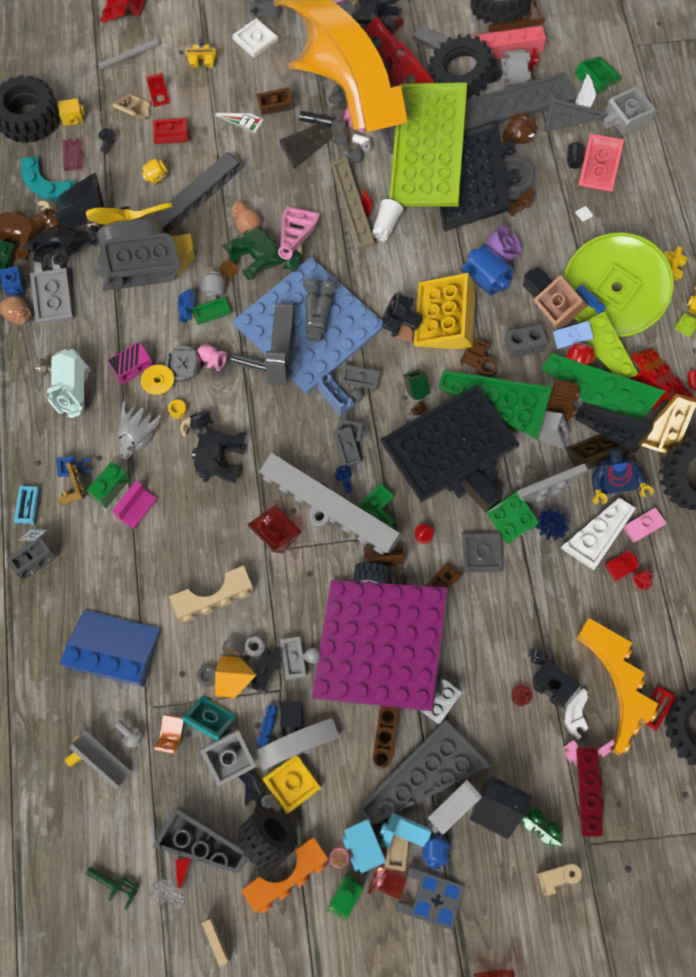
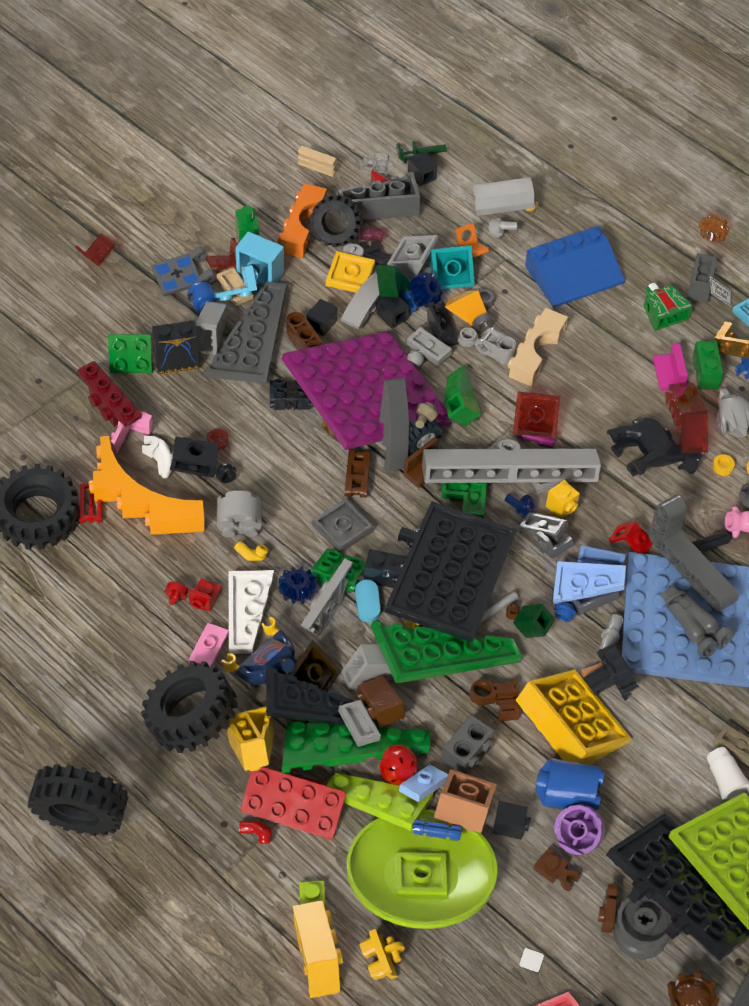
camera: 140 degrees right, 15 degrees down
red tile [414,524,434,544] -> none
tan leg [537,864,582,896] -> none
none -> light grey brick [217,491,262,537]
none -> yellow arm [234,541,268,561]
none -> black brick [306,299,337,336]
none -> light grey tile [338,700,381,747]
none -> medium azure tile [355,580,380,623]
none -> clear pink piece [359,227,383,242]
none -> dark green slope [376,265,412,297]
none -> dark grey slope [379,378,409,471]
none -> black brick [408,151,437,186]
none -> clear blue gear [408,272,443,308]
none -> dark tan plate [416,402,438,428]
none -> green slope [444,365,481,426]
none -> light grey piece [475,328,516,364]
none -> reddish brown plate [533,848,580,892]
none -> yellow brick [546,480,579,519]
none -> light blue wing [553,561,626,605]
none -> blue plate [554,602,577,622]
none -> light grey pin [598,614,624,651]
none -> red bracket [608,521,652,554]
none -> green torso [644,283,692,331]
none -> clear red wedge [665,383,708,454]

